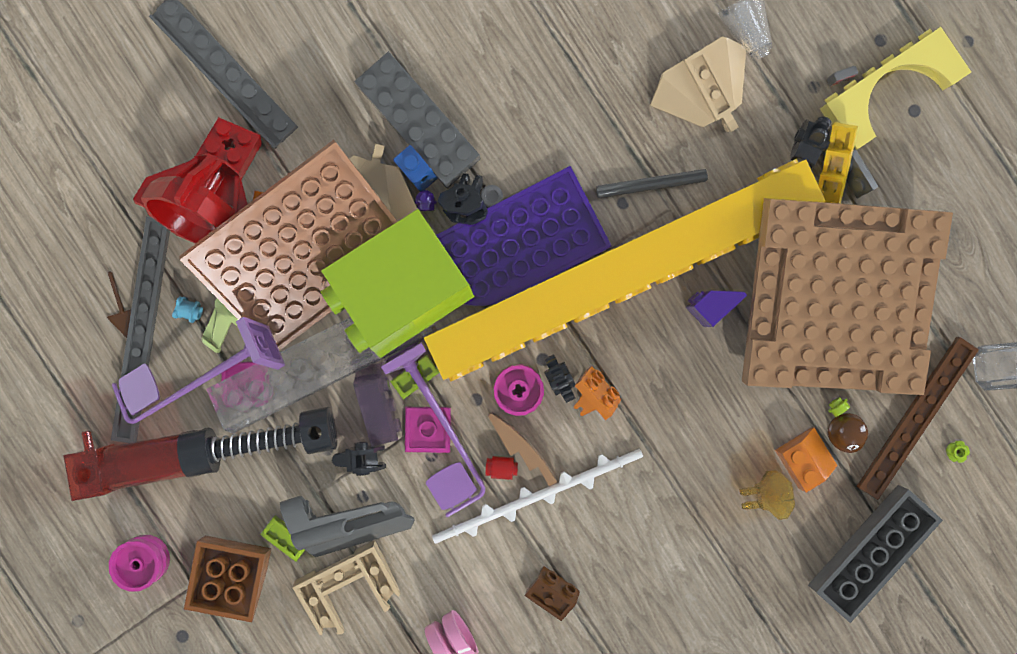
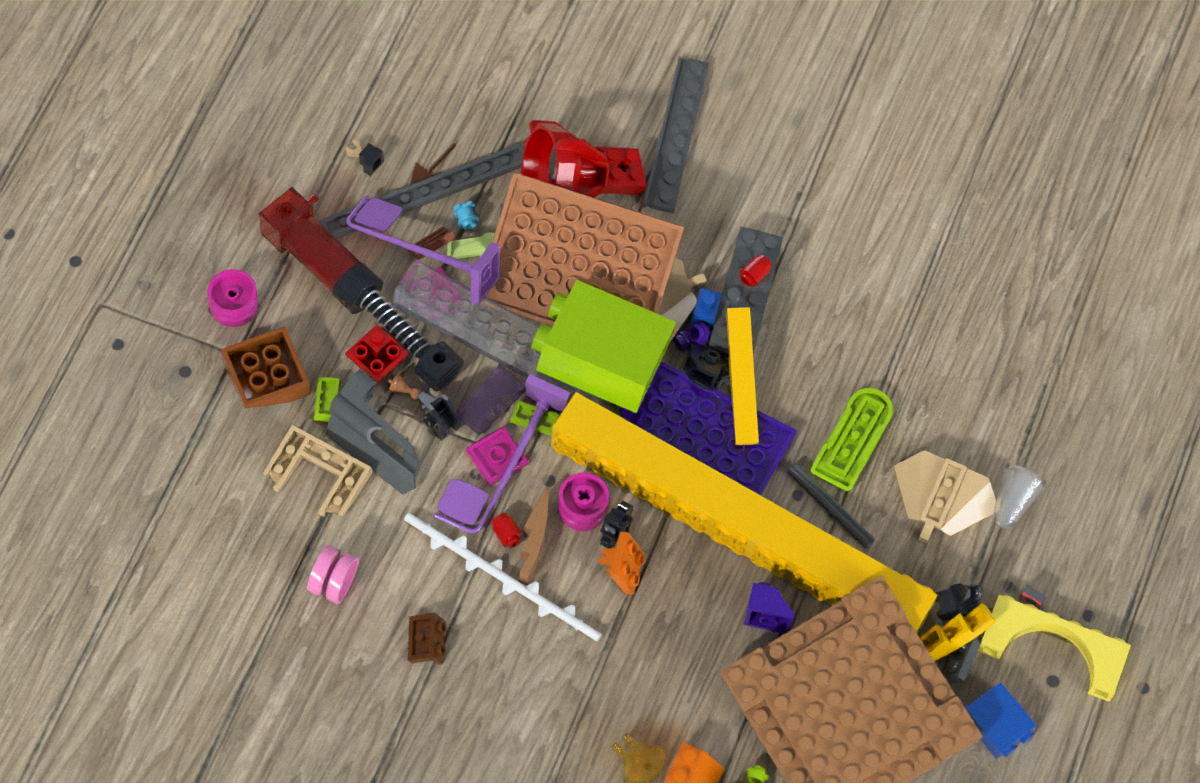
camera: 45 degrees right, 25 degrees down
none -> black piece [345,140,384,176]
none -> red slope [345,324,409,383]
none -> nougat piece [387,373,422,400]
none -> copper tile [407,226,455,260]
none -> dark purple plate [688,322,711,345]
none -> yellow slope [726,307,759,445]
none -> red brick [739,254,772,287]
none -> lime piece [811,388,893,492]
none -> blue brick [965,682,1037,759]

